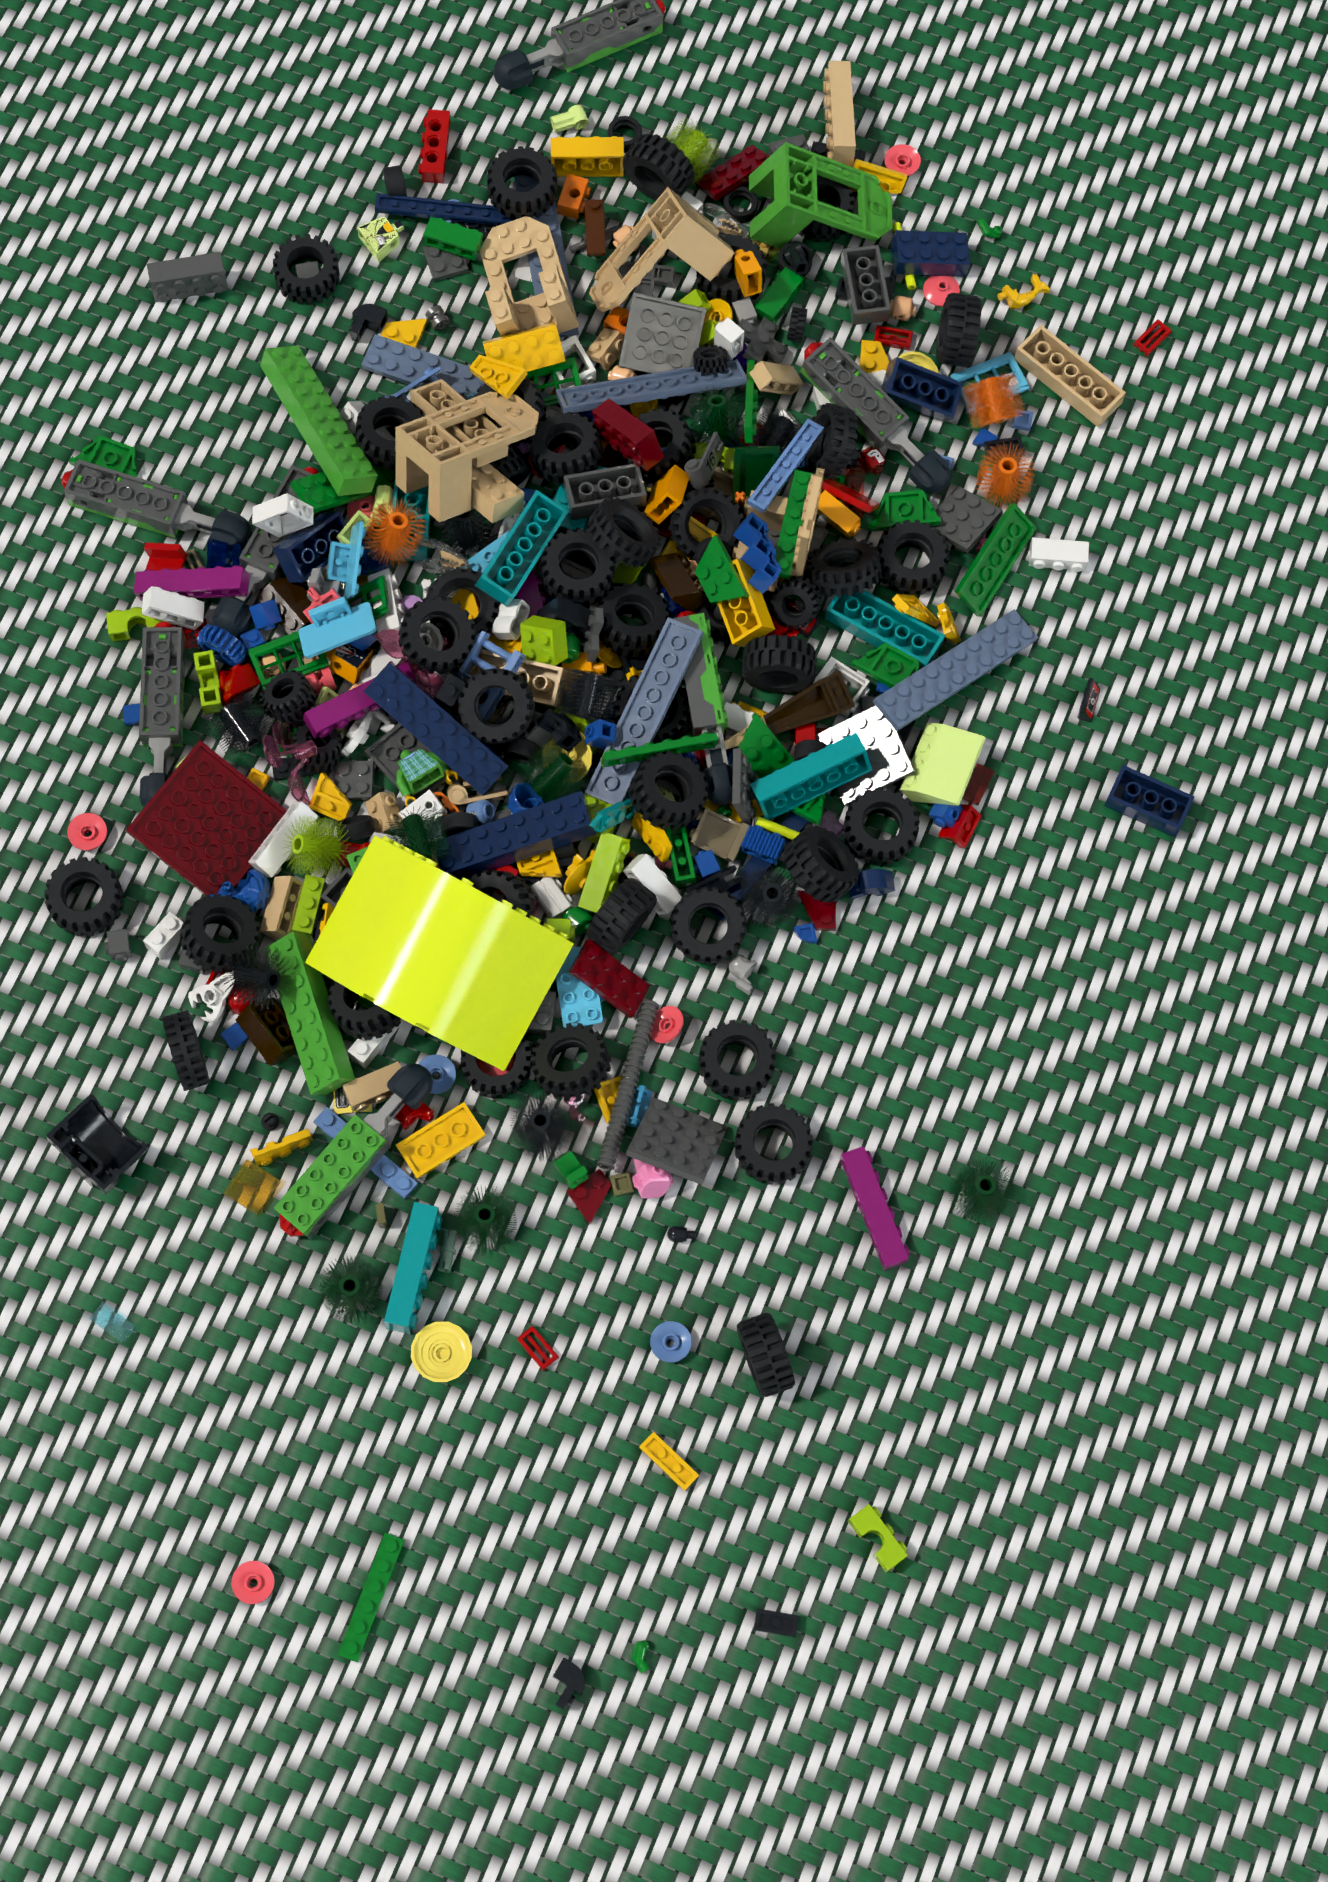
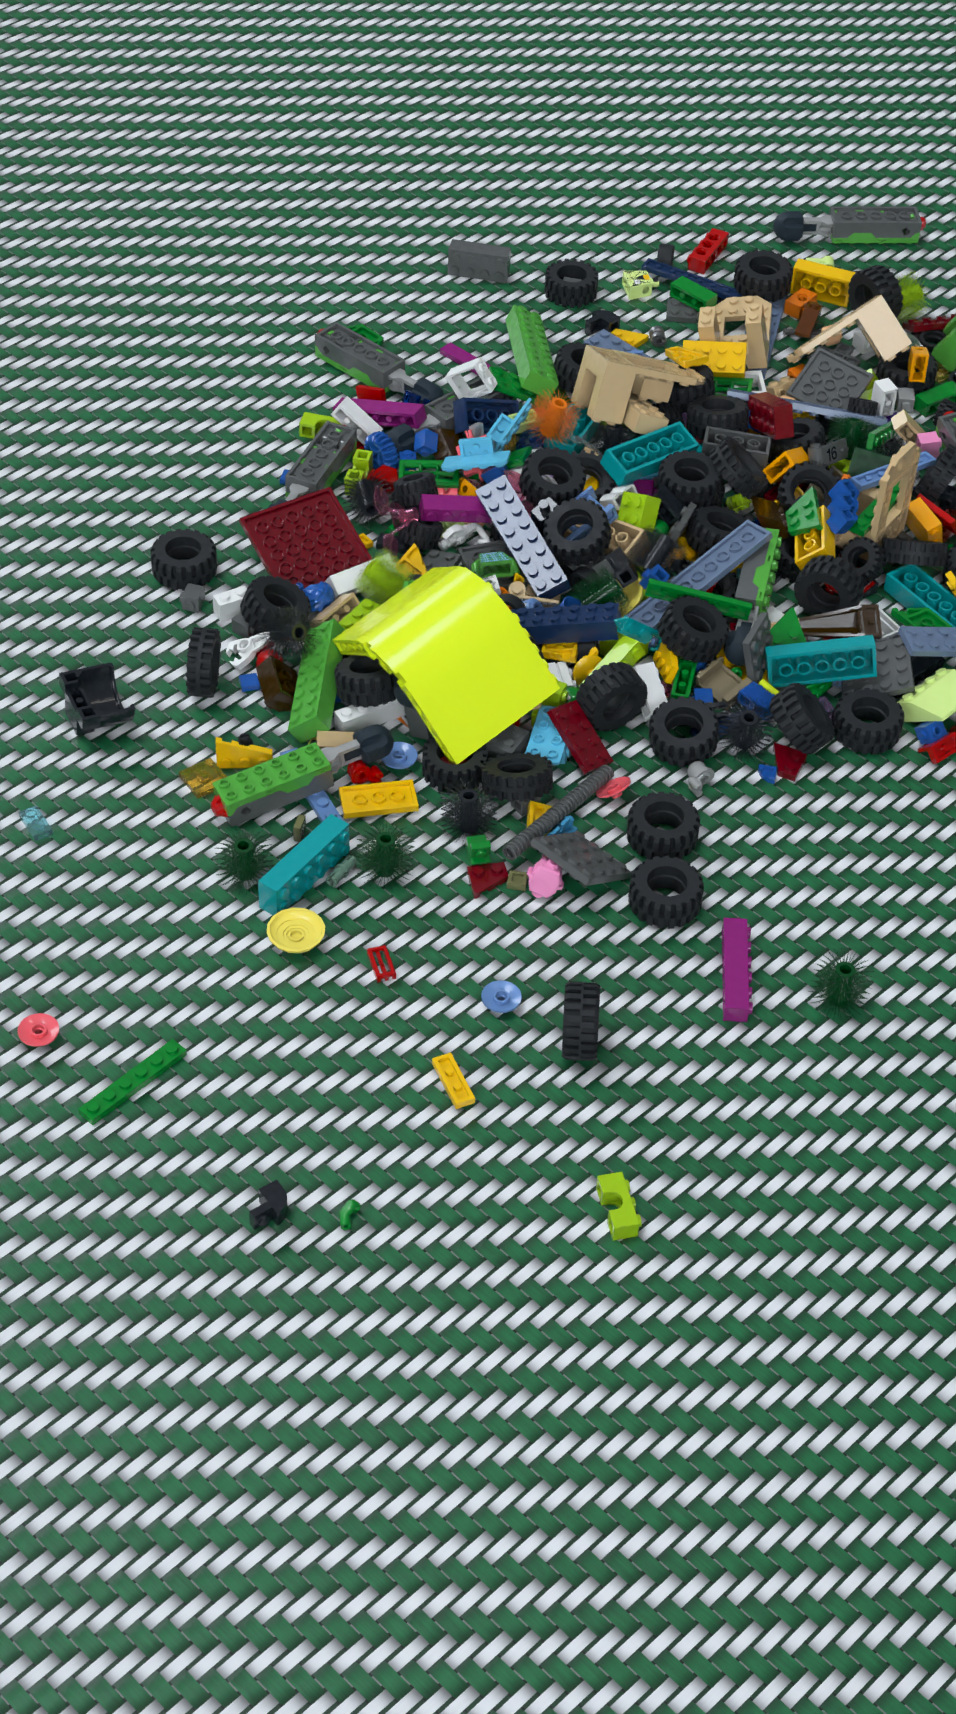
camera: 25 degrees right, 25 degrees down
coral dish [67,813,107,851] -> none
clear pink plate [563,1094,586,1122] -> none
black cylinder [667,1226,696,1243] -> none
dark grey plate [738,317,788,365] -> none
black plate [753,1608,799,1638] -> none
dark blue brick [849,869,895,899] -> none
none -> magenta tile [440,342,493,376]
none -> bright pink brick [916,431,942,469]

